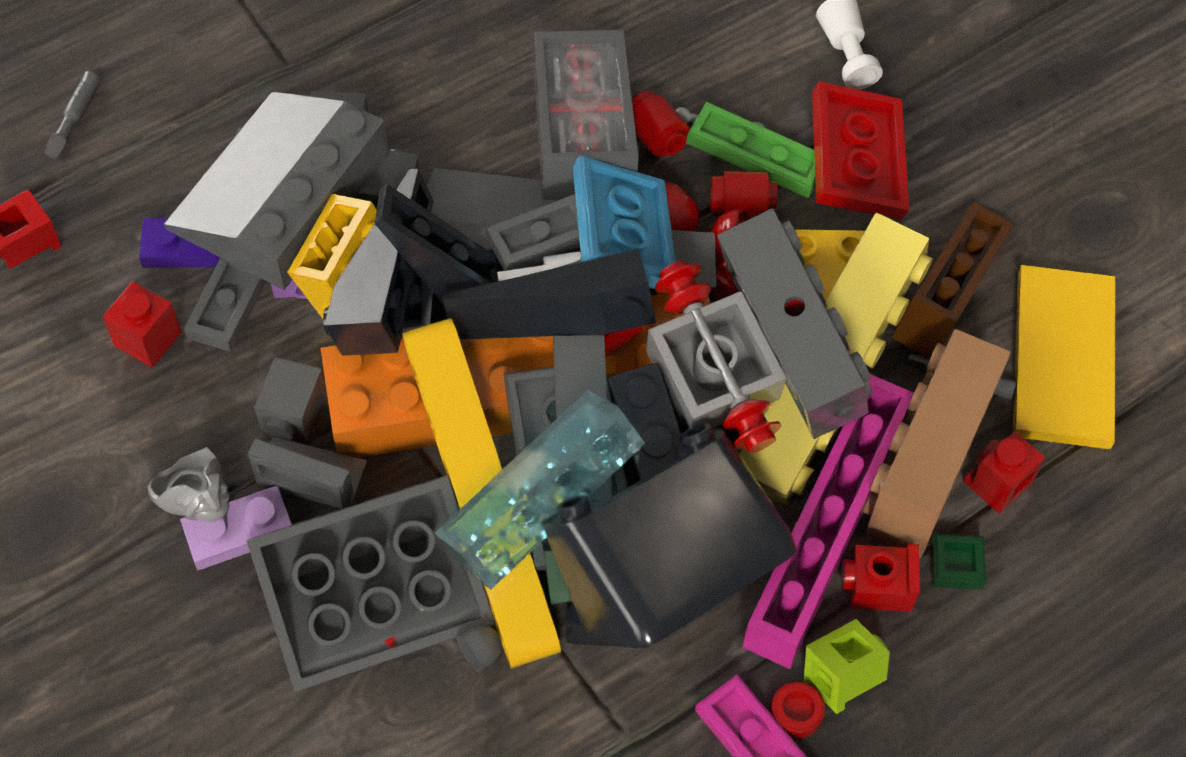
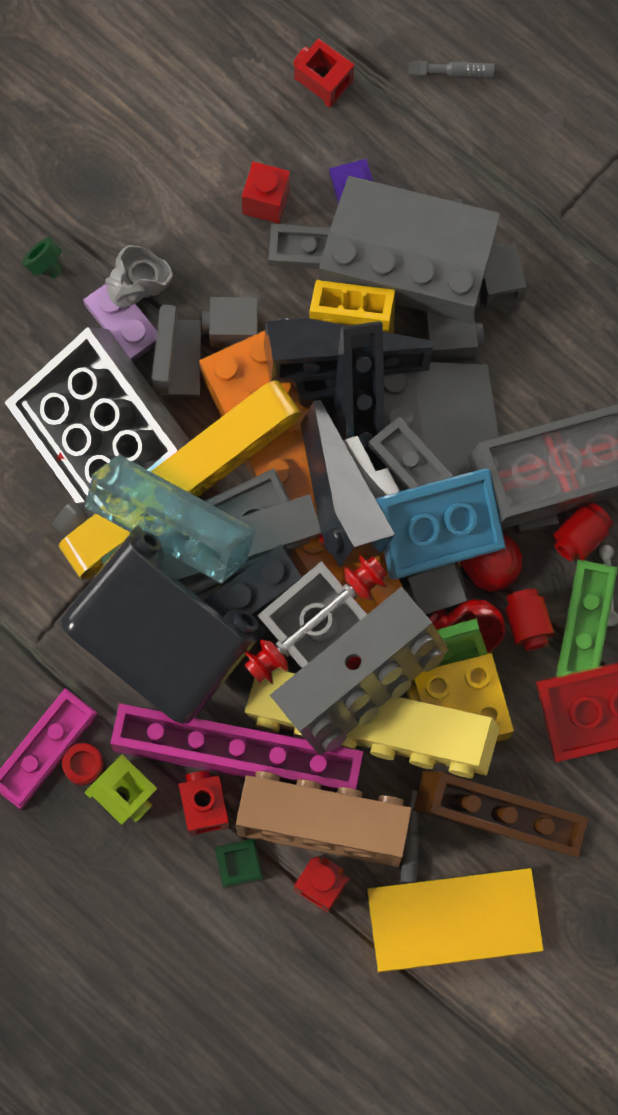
camera: 75 degrees right, 15 degrees up
none -> dark green tile [22,237,63,279]

